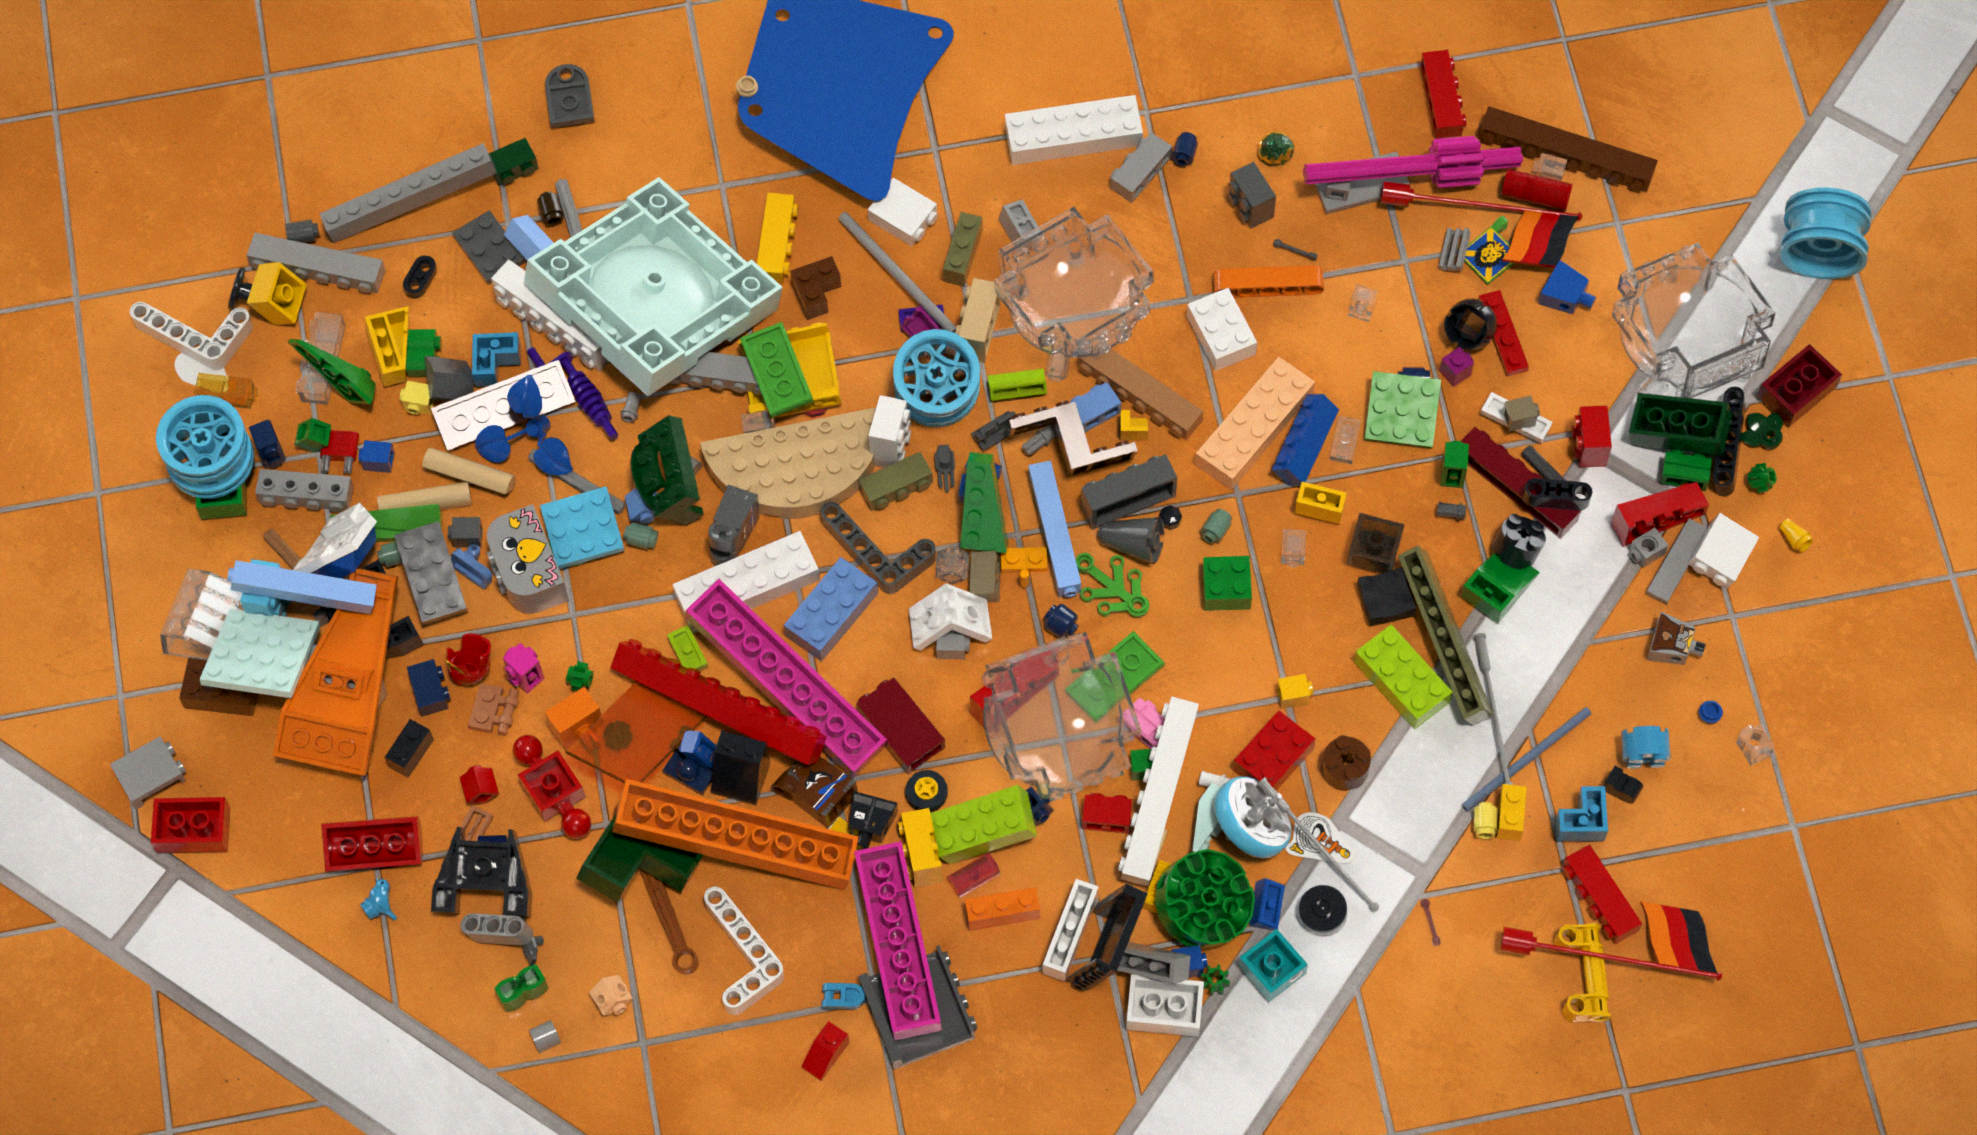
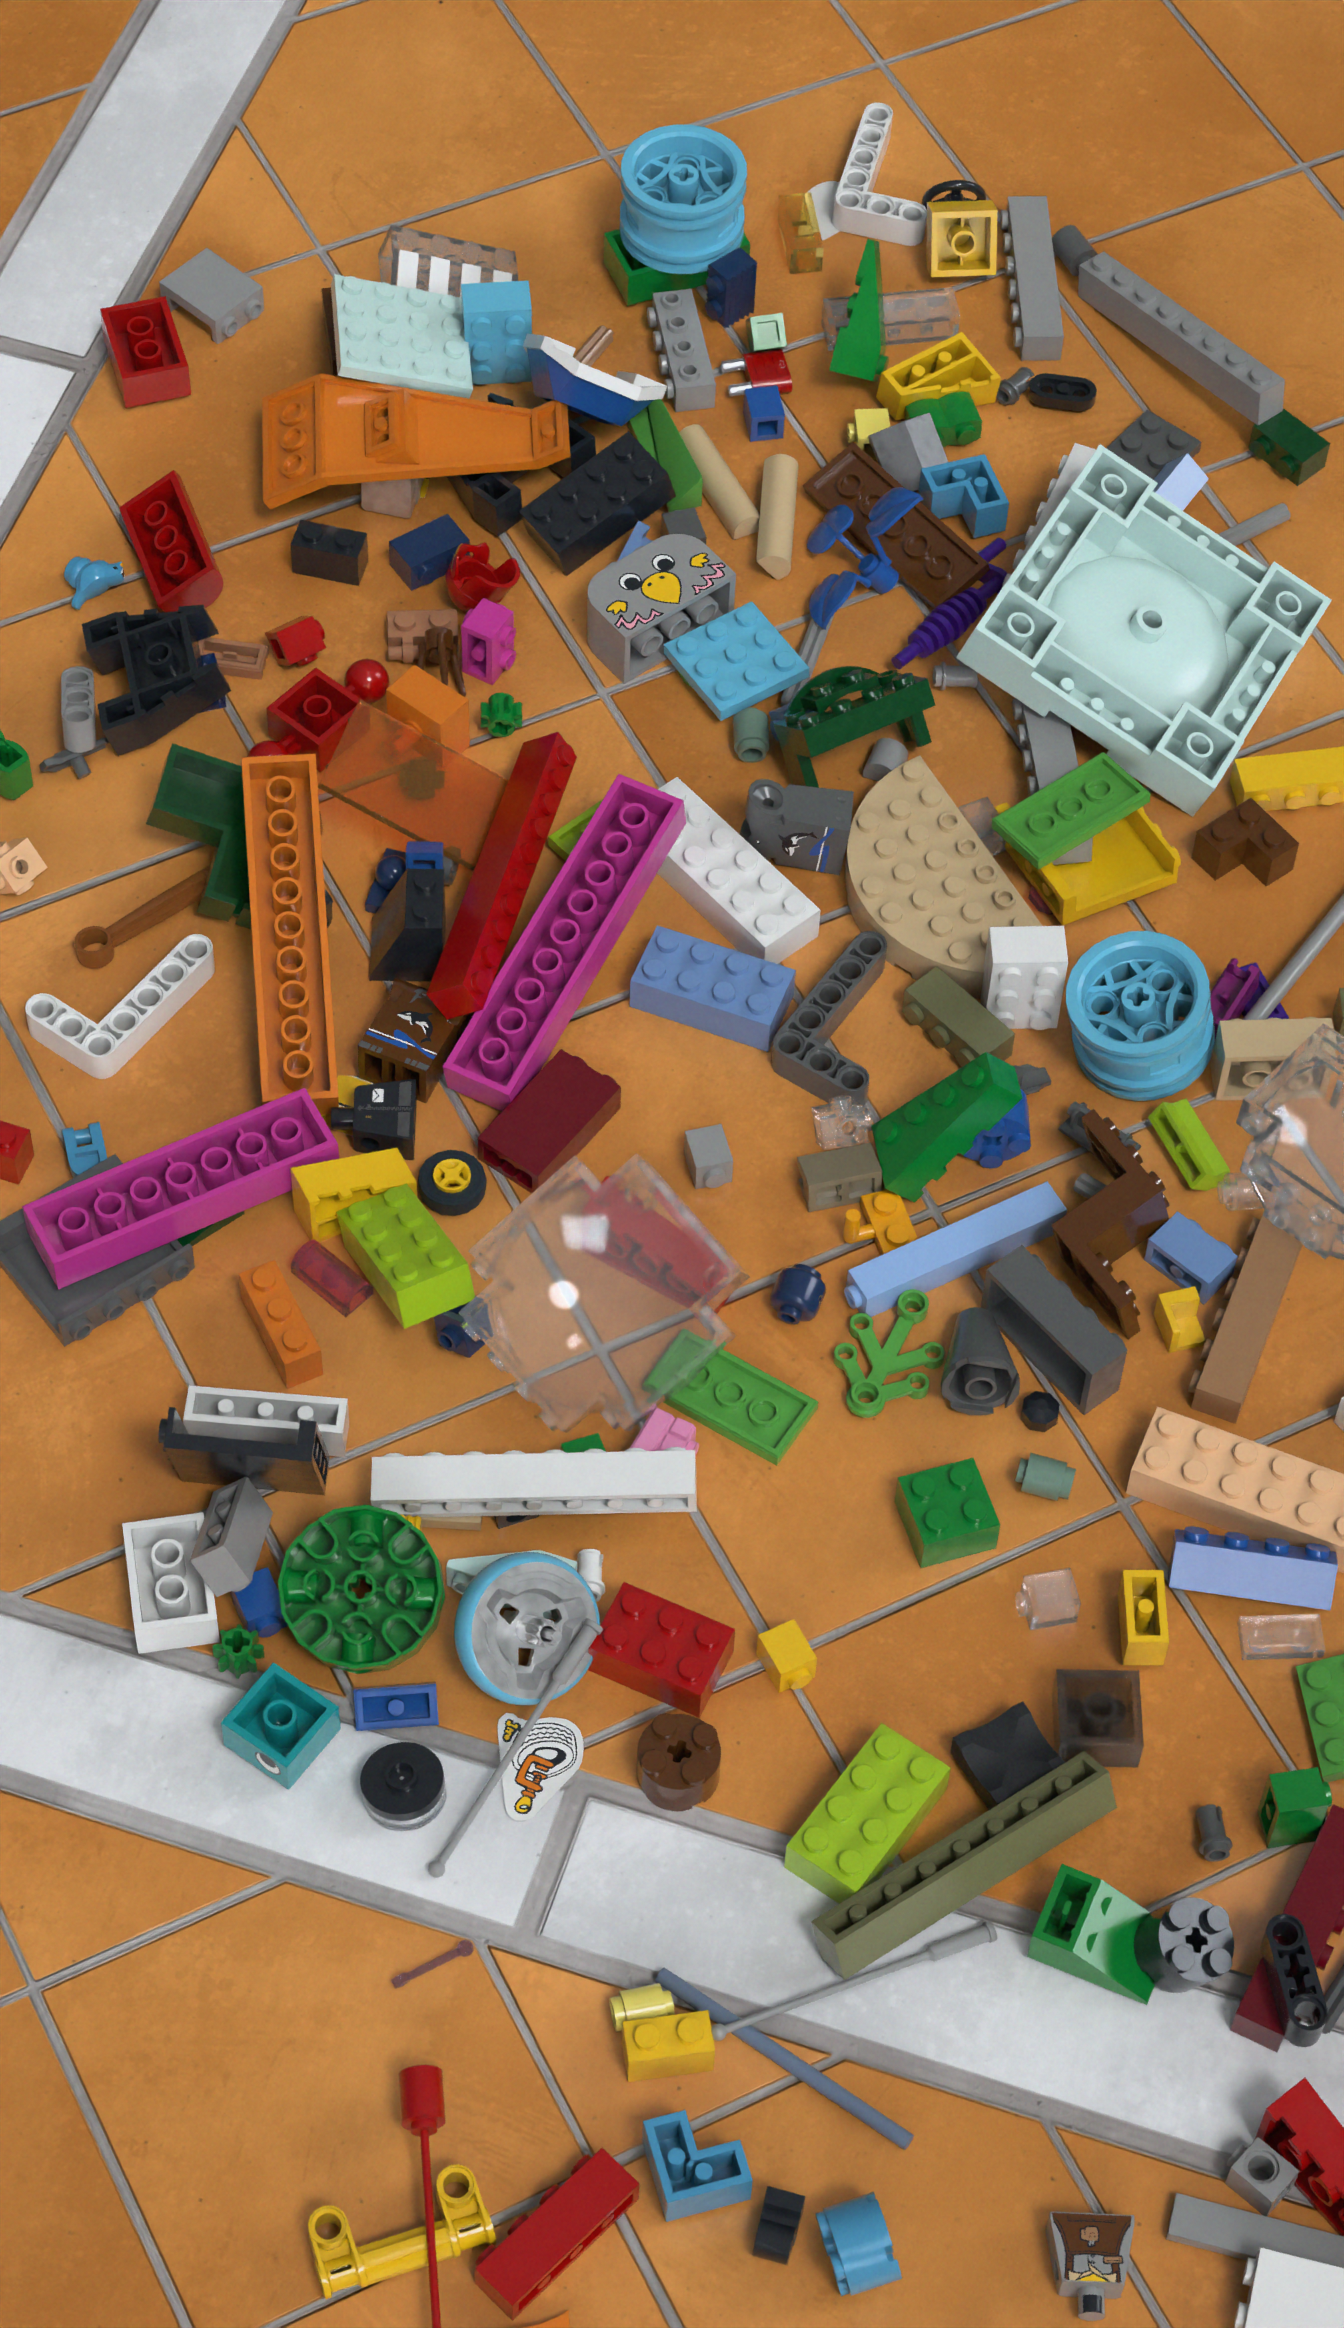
camera: 70 degrees right, 10 degrees down
light blue brick [227,560,377,614] -> none
dark brown brick [537,192,564,226] -> none
white bracket [909,583,992,651] -> none
red brick [1082,793,1132,834] -> none
none -> reddish brown plant [416,627,466,697]
none -> dark grey pin [996,367,1034,405]

